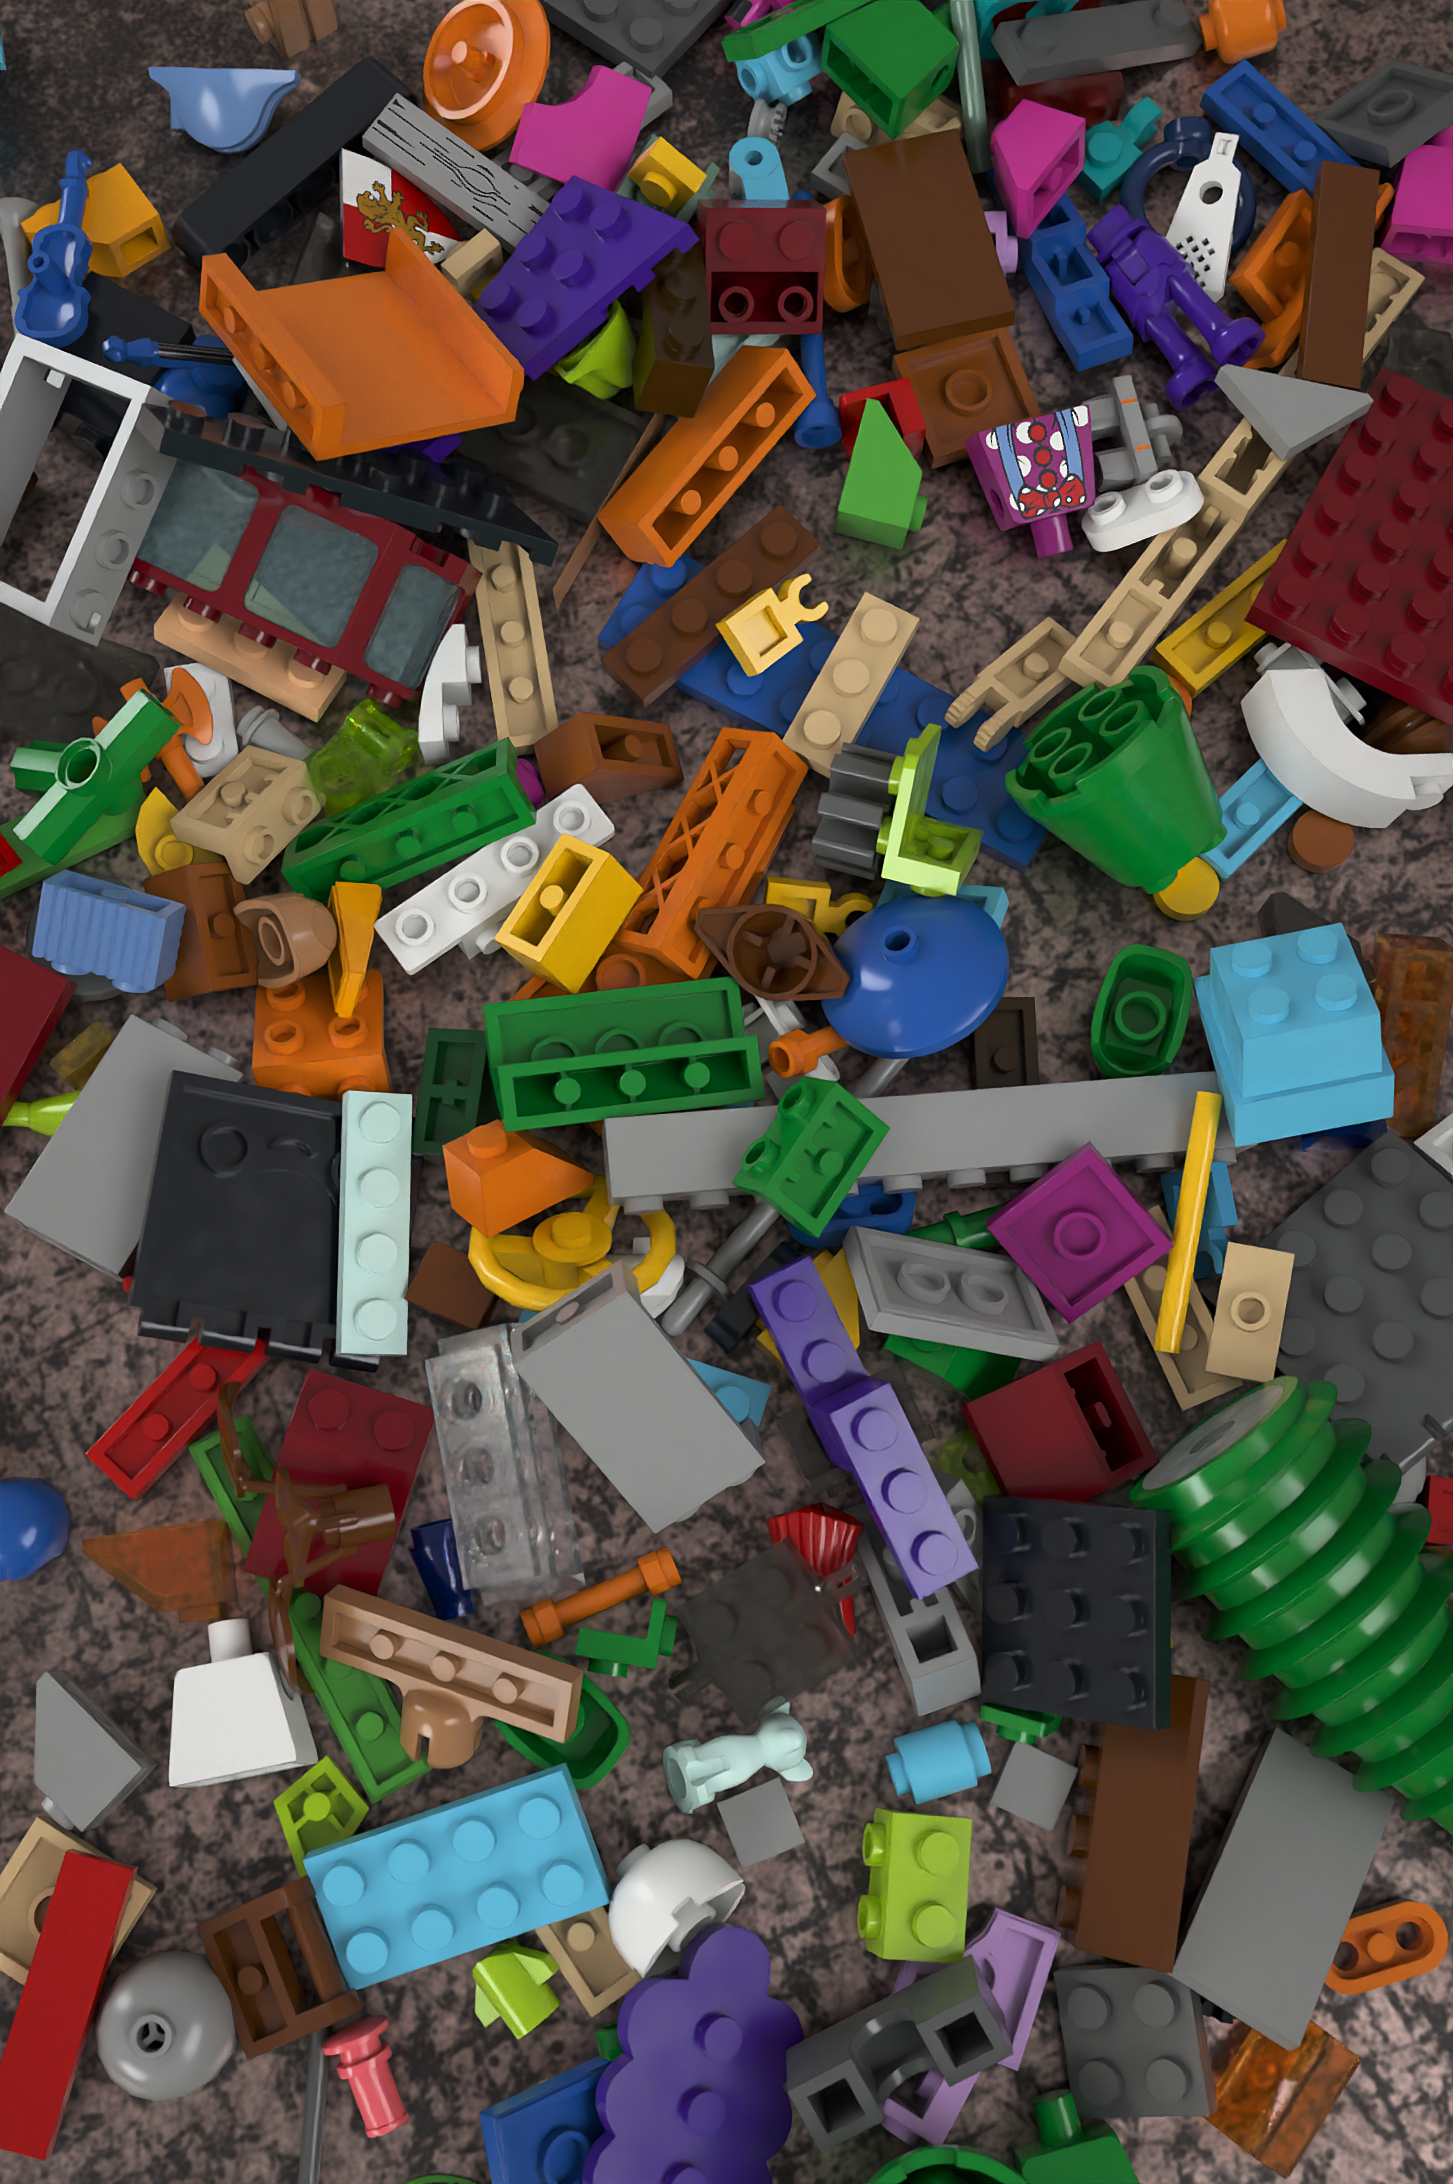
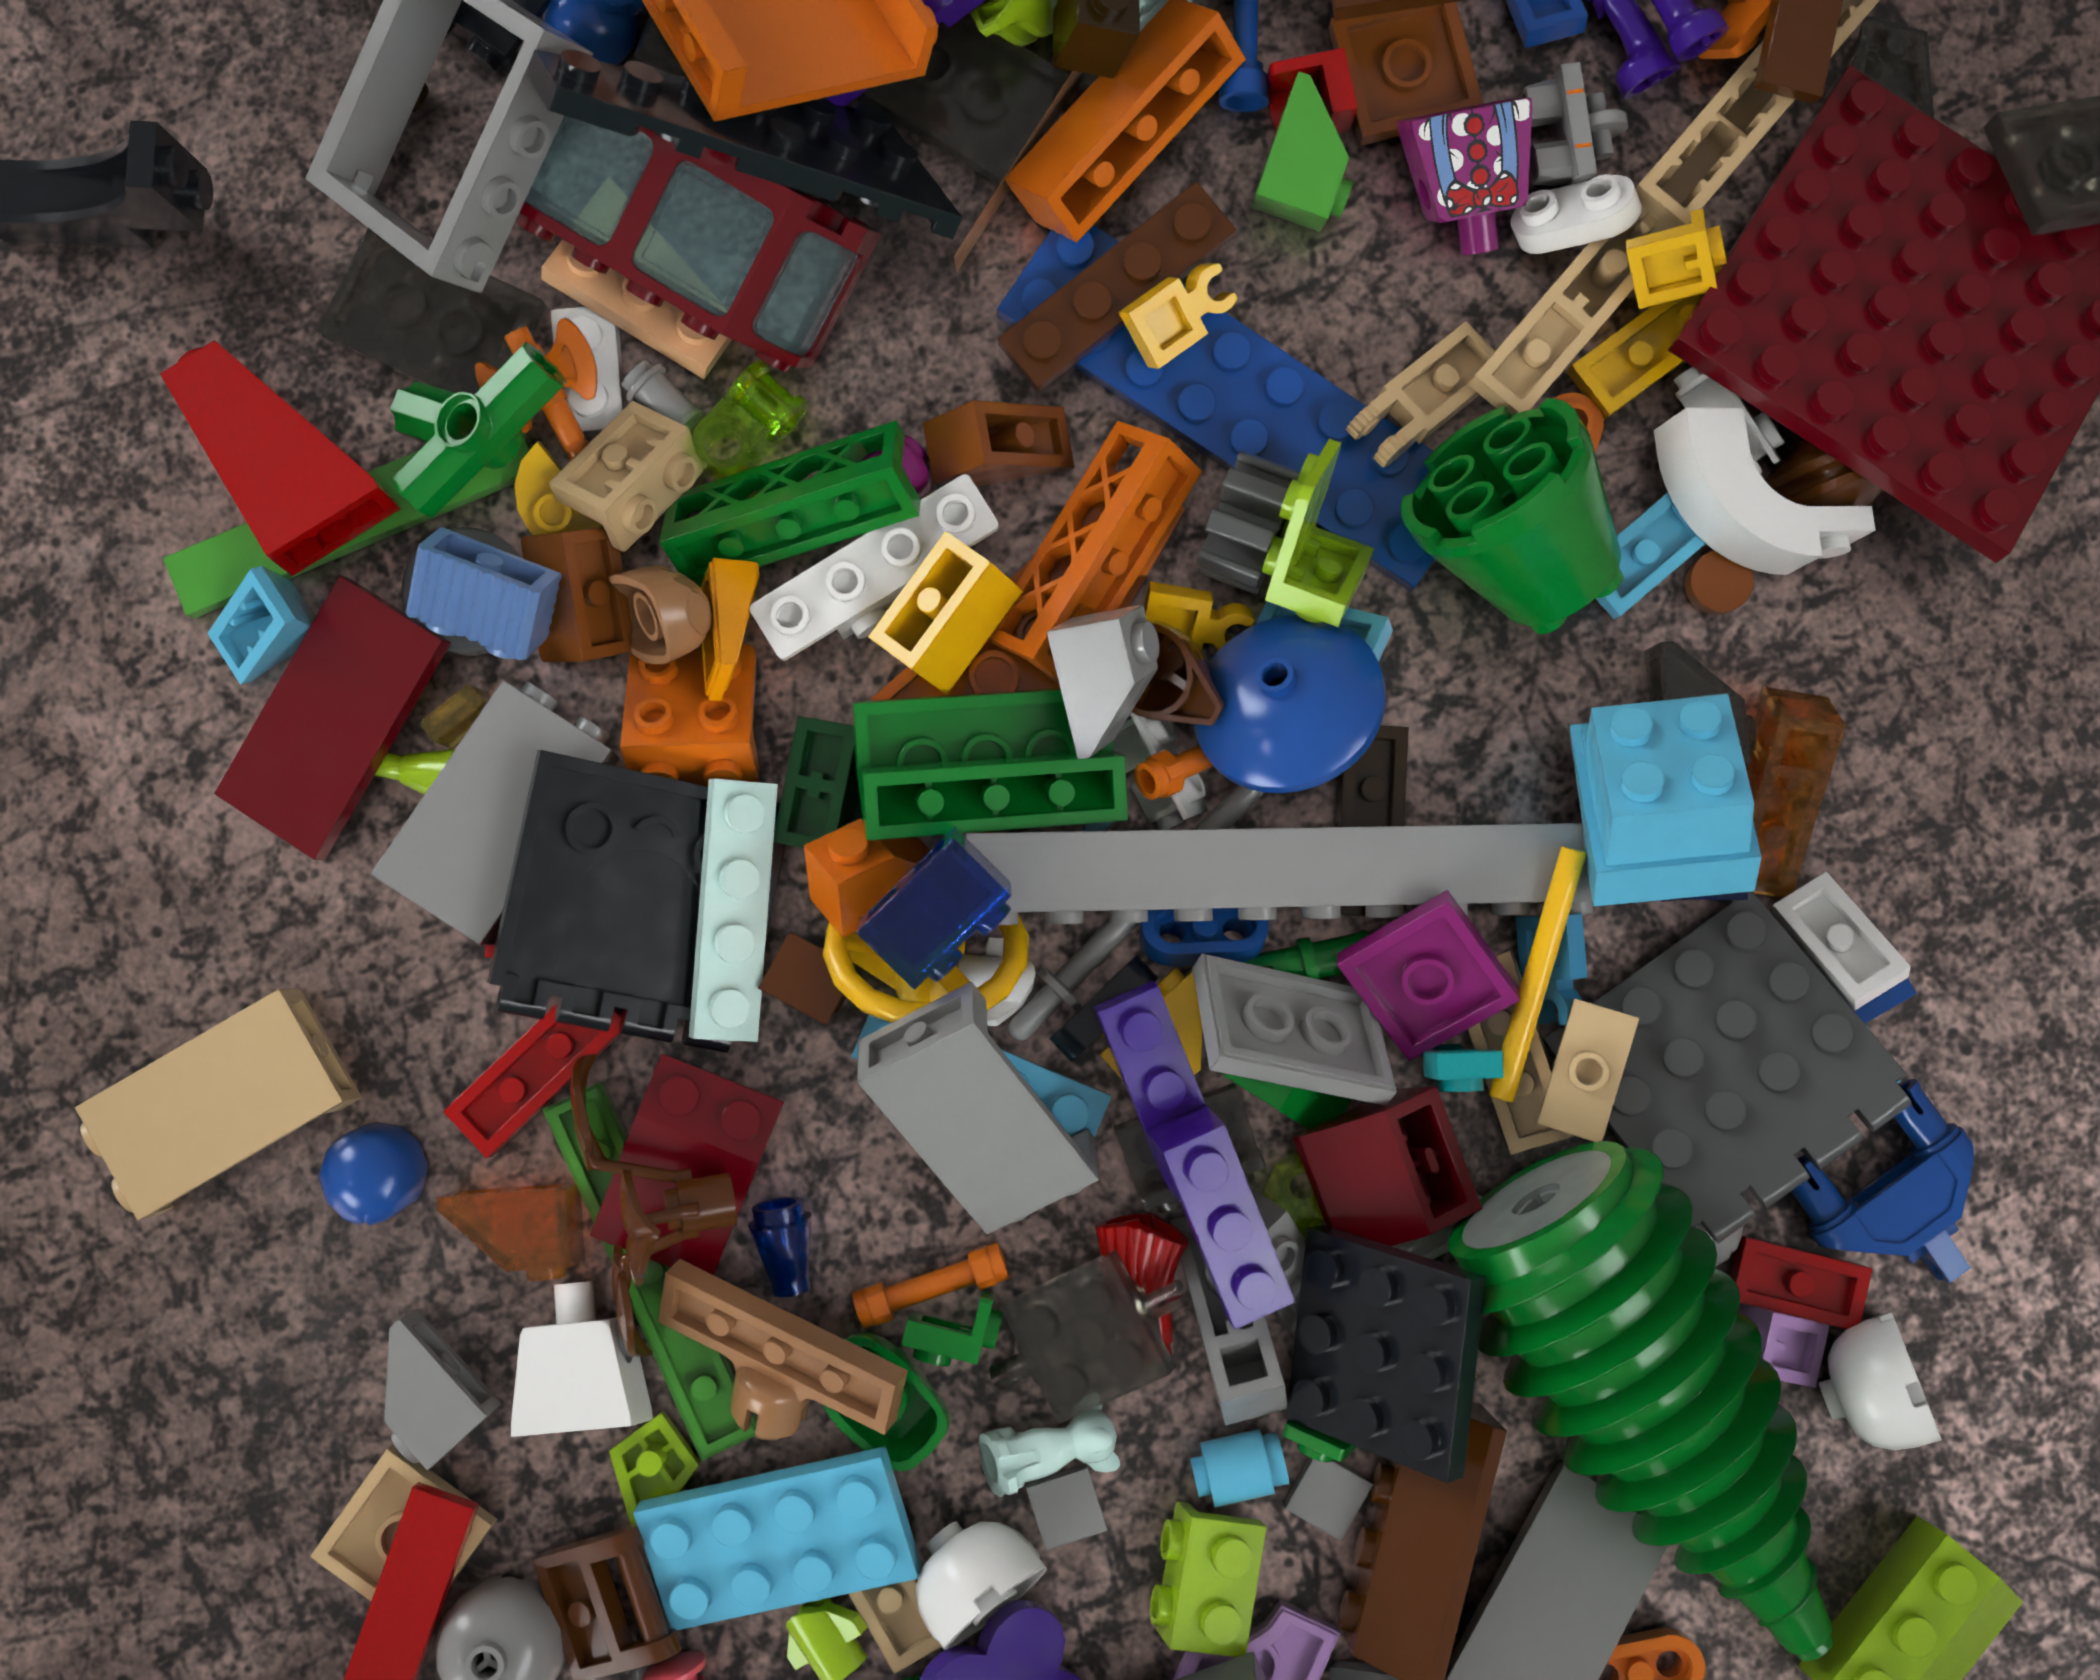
camera: 10 degrees right, 10 degrees up
white slope [418,624,482,765] -> none
clear brick [425,1323,586,1607] -> none
tan plate [467,538,559,756] -> none
green bracket [733,1076,890,1238] -> none
tan plate [782,592,920,778] -> none
green piece [1090,944,1193,1079] -> none
yellow tile [1154,857,1219,921] -> none
light grey tile [1214,364,1374,461] -> none
none -> clear blue brick [856,827,1012,990]
none -> light grey slope [1047,605,1159,759]
none -> teal plate [1423,1043,1504,1093]
none -> yellow bracket [1626,208,1727,309]

